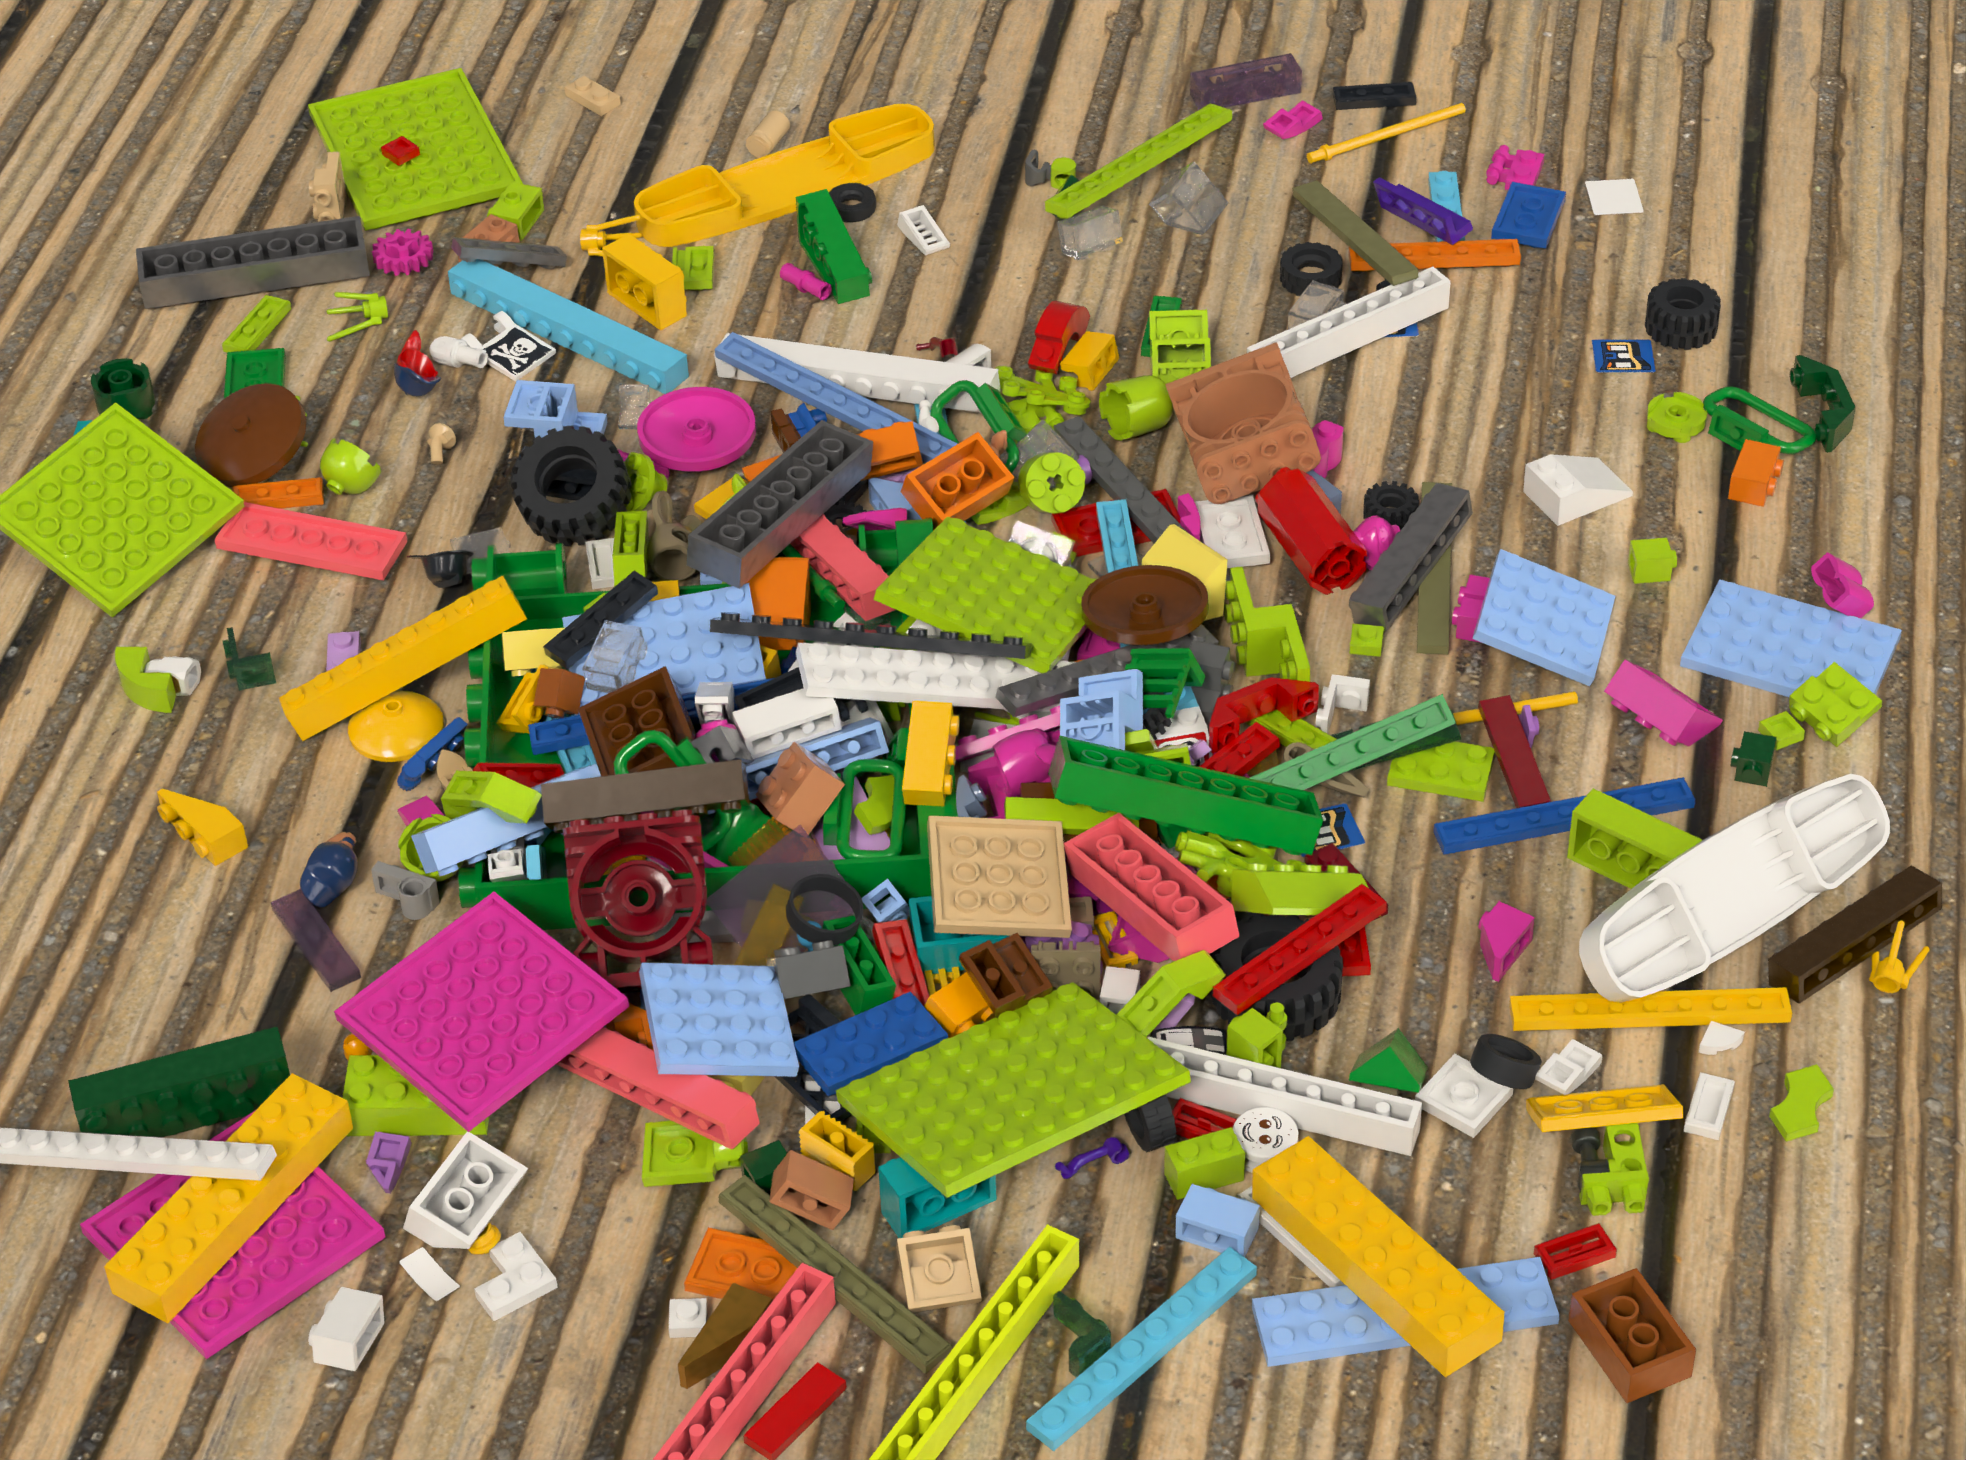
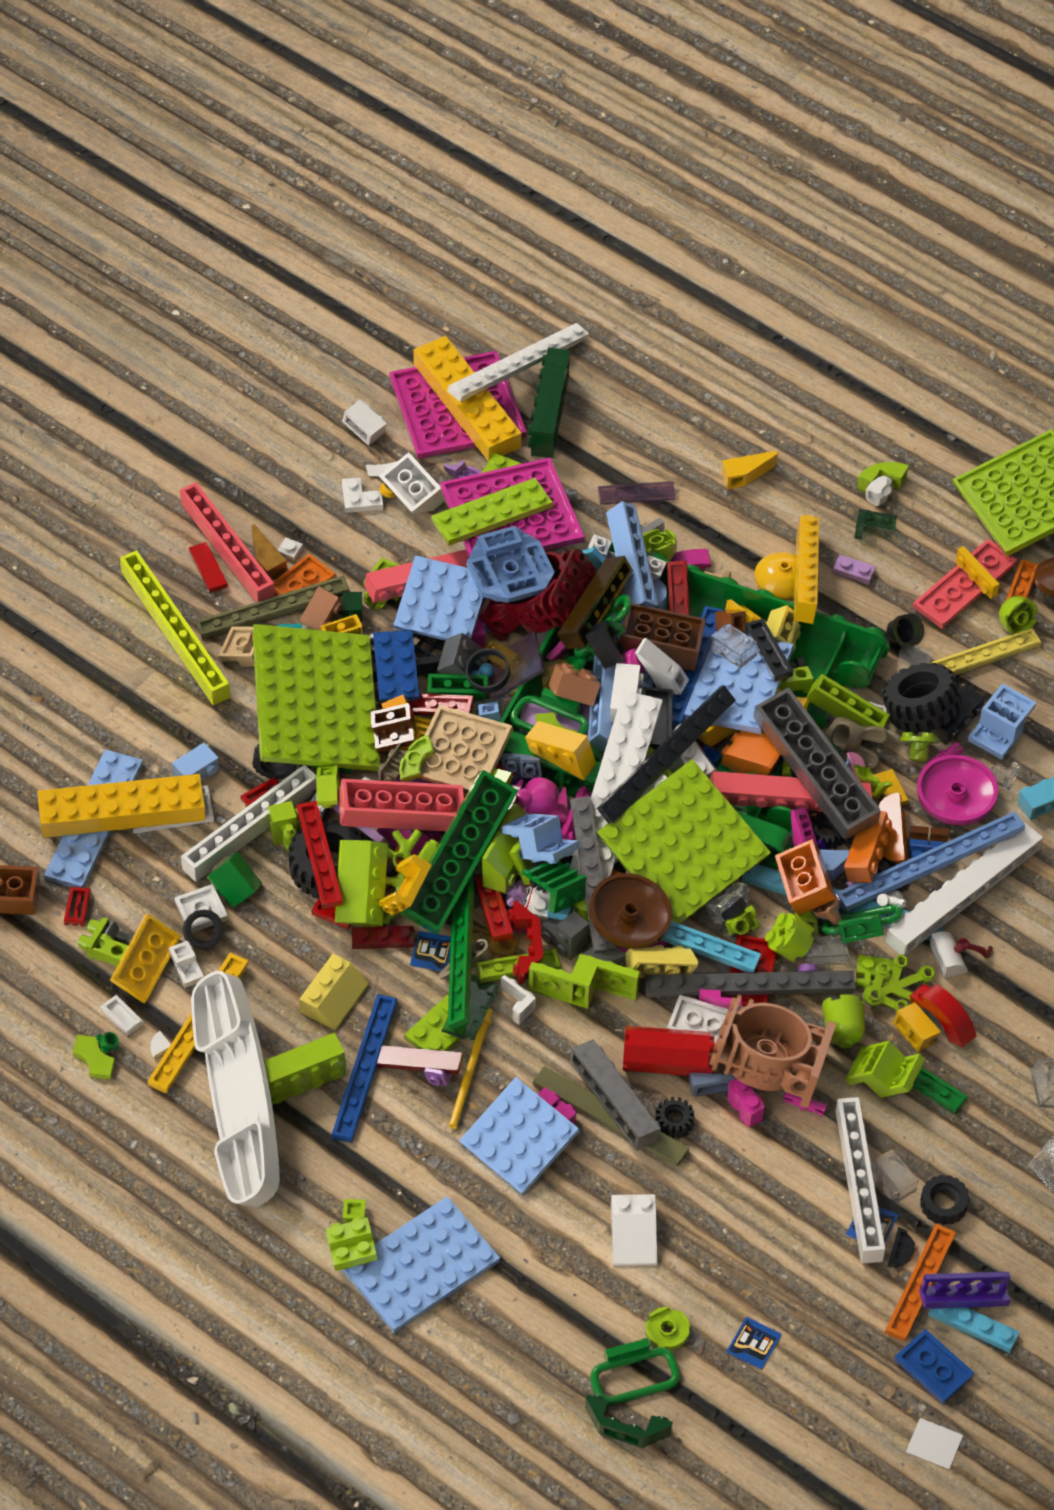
camera: 115 degrees right, 10 degrees up
dark blue hair [300,832,358,907] -> none
blue hinge [397,717,468,791] -> none
tan plate [427,423,456,465] -> none
lime slope [441,770,542,824] -> none
medium azure plate [1026,1247,1257,1451] -> none
clear green bracket [1053,1291,1111,1378] -> none
lime brick [1164,1127,1245,1200] -> none
white head [1233,1107,1298,1173] -> none
olive tile [1292,180,1418,286] -> none
lime plate [1349,624,1384,657] -> none
dark pink helmet [1353,515,1400,570] -> none
dark pink slope [1478,901,1535,982] -> none
dark pink plate [1486,145,1545,190] -> none
dark pink slope [1604,659,1723,747] -> none
lime brick [1628,538,1677,584] -> none
black tyre [1645,278,1721,350] -> none
orange brick [1728,439,1784,507] -> none
dark green brick [1730,731,1777,787] -> none
dark brown brick [1768,865,1942,1004] -> none
dark pink brick [1811,552,1874,618] -> none
yellow plant [1869,920,1930,993] -> none
none -> green plate [96,1032,119,1053]
none -> light yellow slope [299,954,369,1031]
none -> yellow panel [379,854,432,915]
none -> lime tile [399,734,435,782]
none -> lime plate [431,478,553,546]
none -> medium blue piece [466,526,555,603]
none -> light yellow tile [929,628,1042,675]
none -> yellow plate [956,546,999,599]

